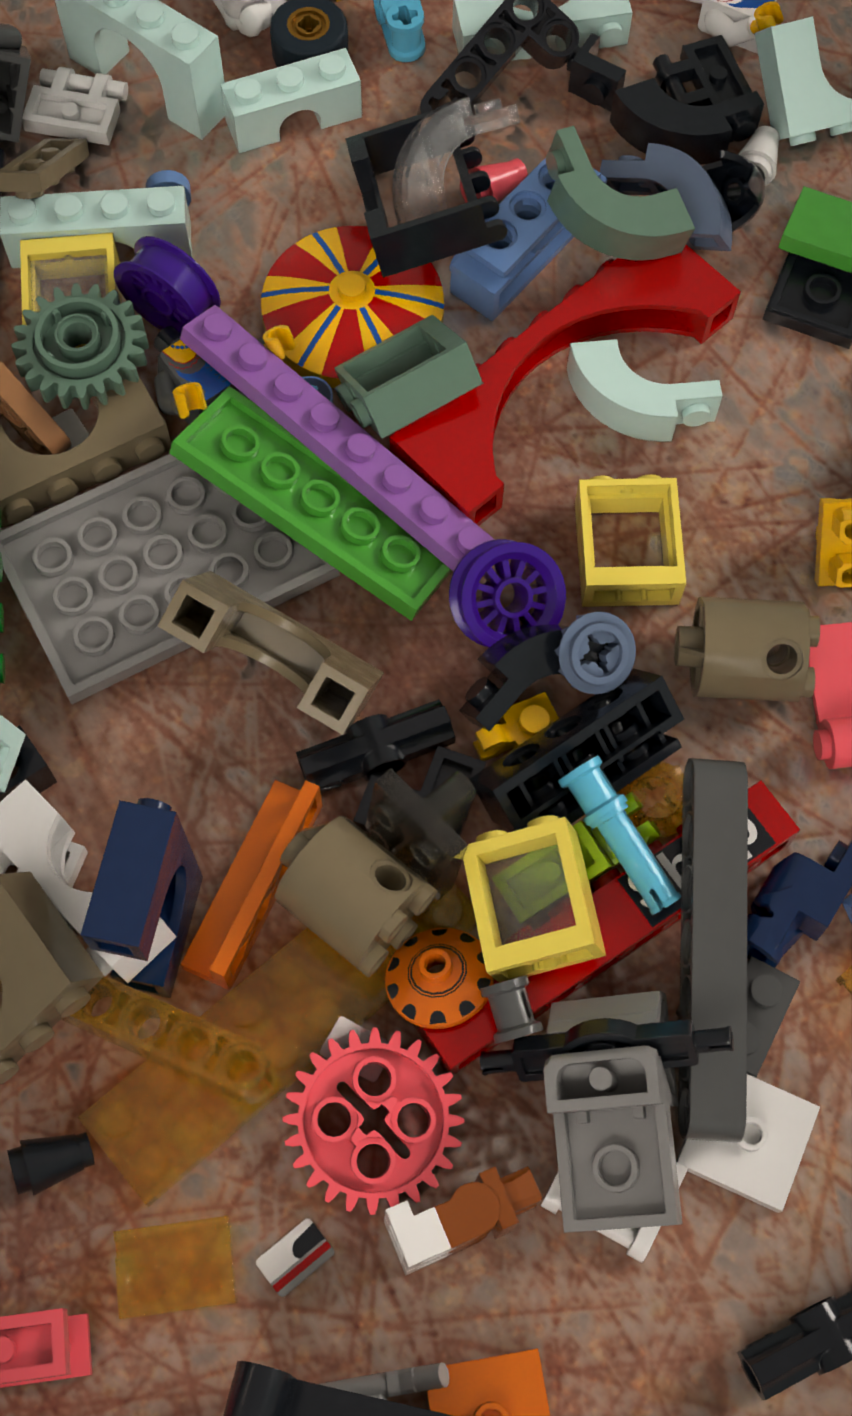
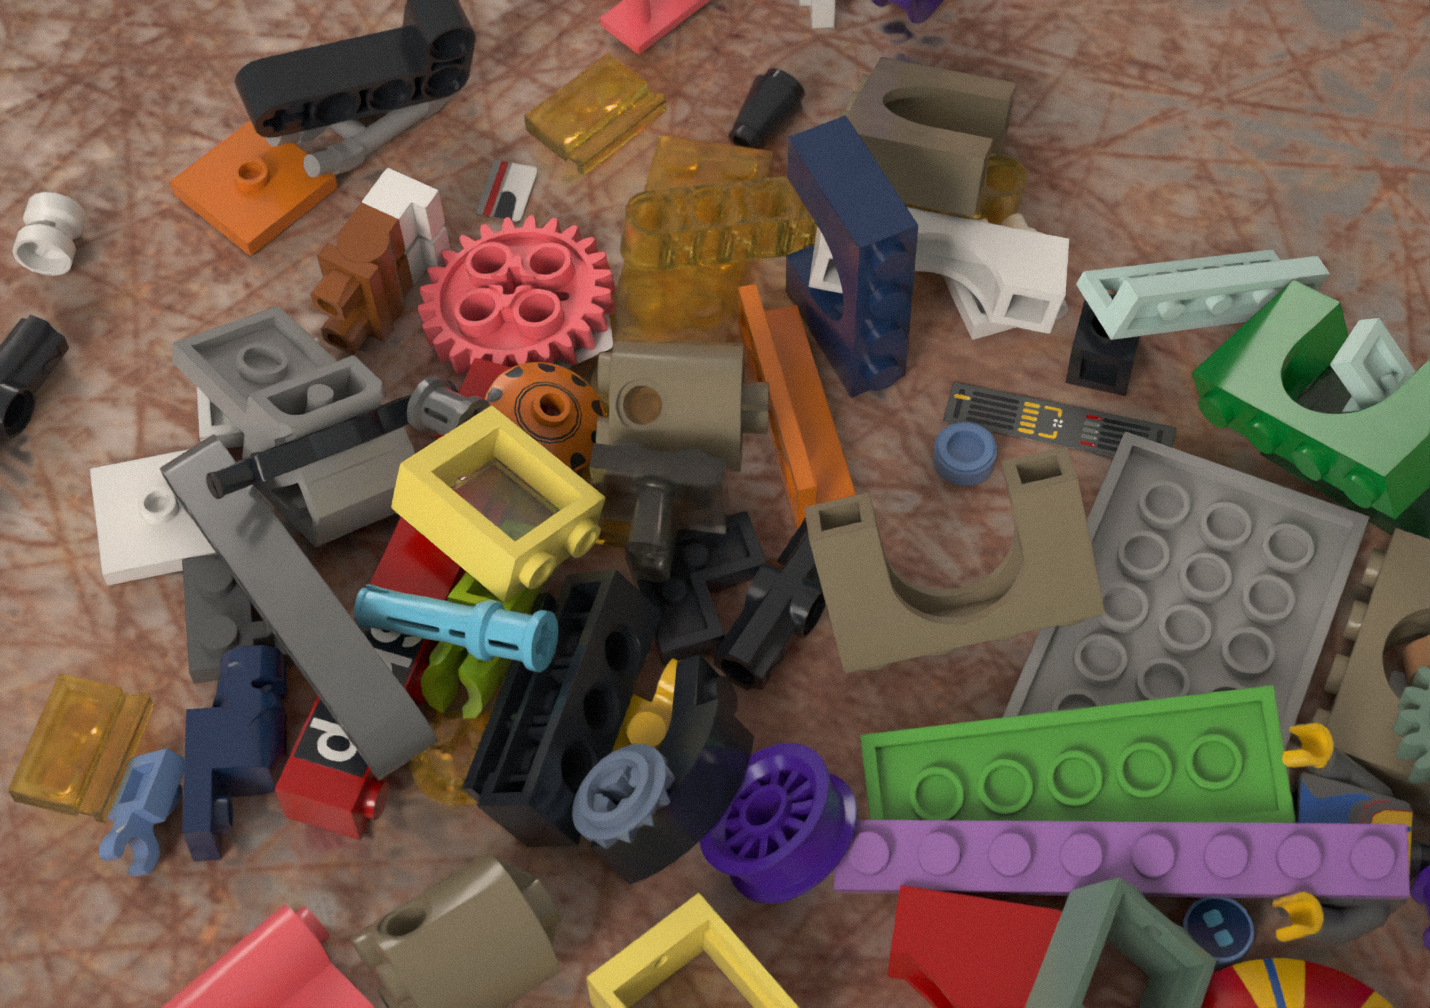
camera: 145 degrees right, 10 degrees down
none -> medium blue tile [933,422,997,486]
none -> dark grey sticker [943,382,1176,457]

